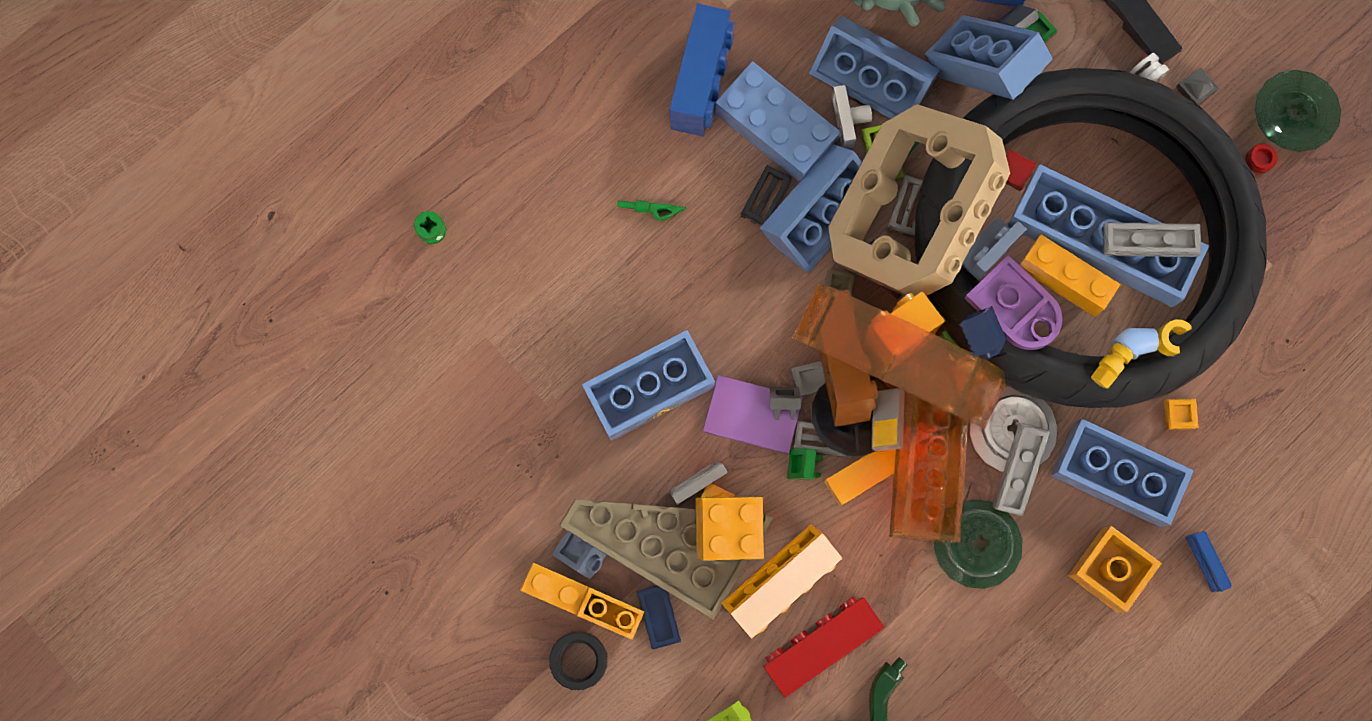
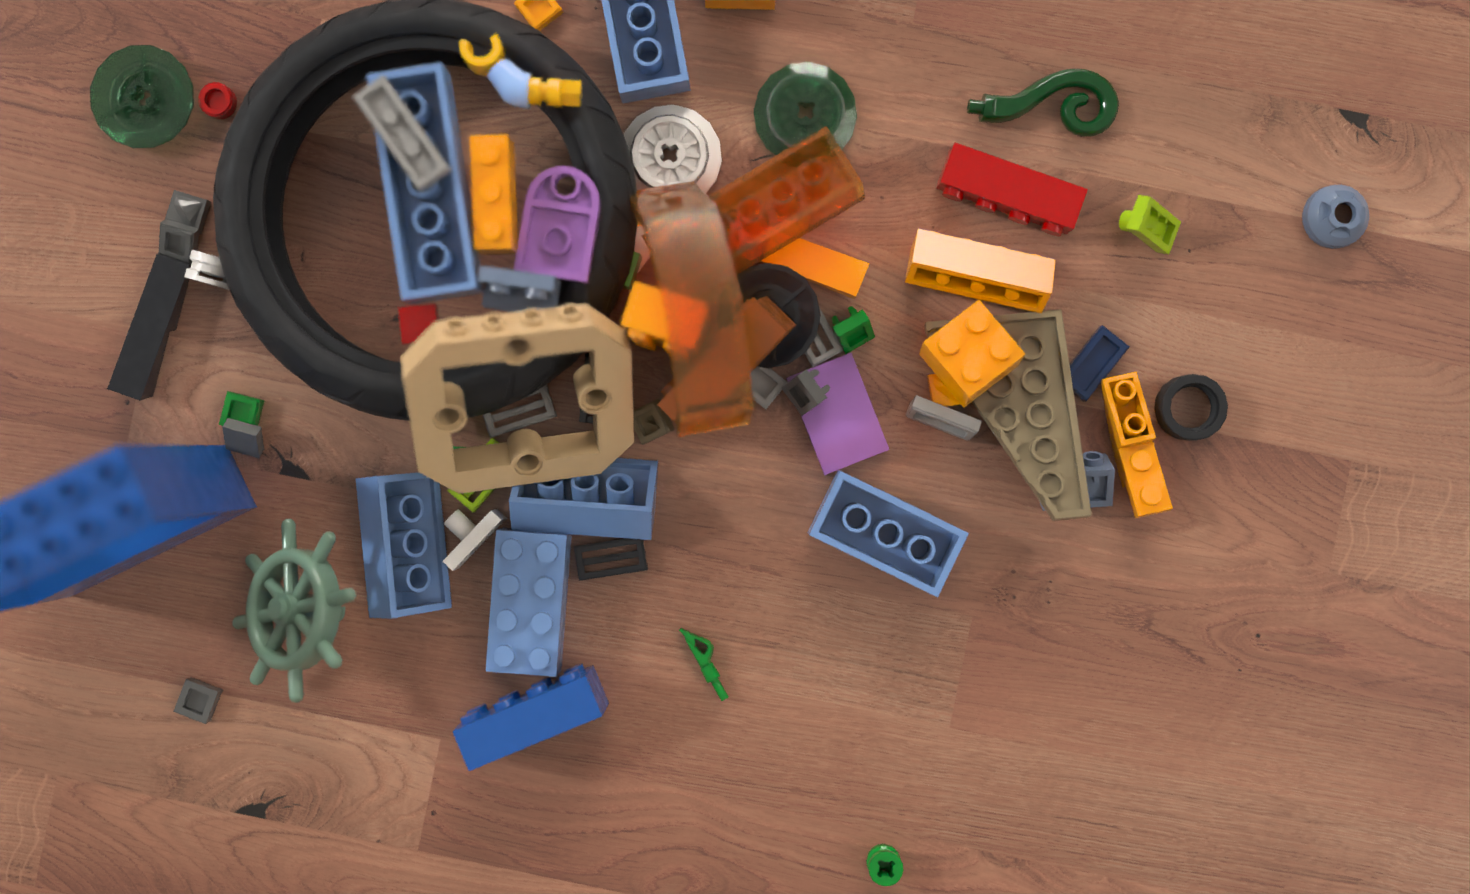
camera: 130 degrees left, 10 degrees up
light grey tile [872,388,905,451] -> none
medium blue brick [925,15,1053,100] -> none
dark blue brick [960,306,1006,360] -> none
light grey tile [992,422,1050,516] -> none
none -> dark grey tile [158,219,199,264]

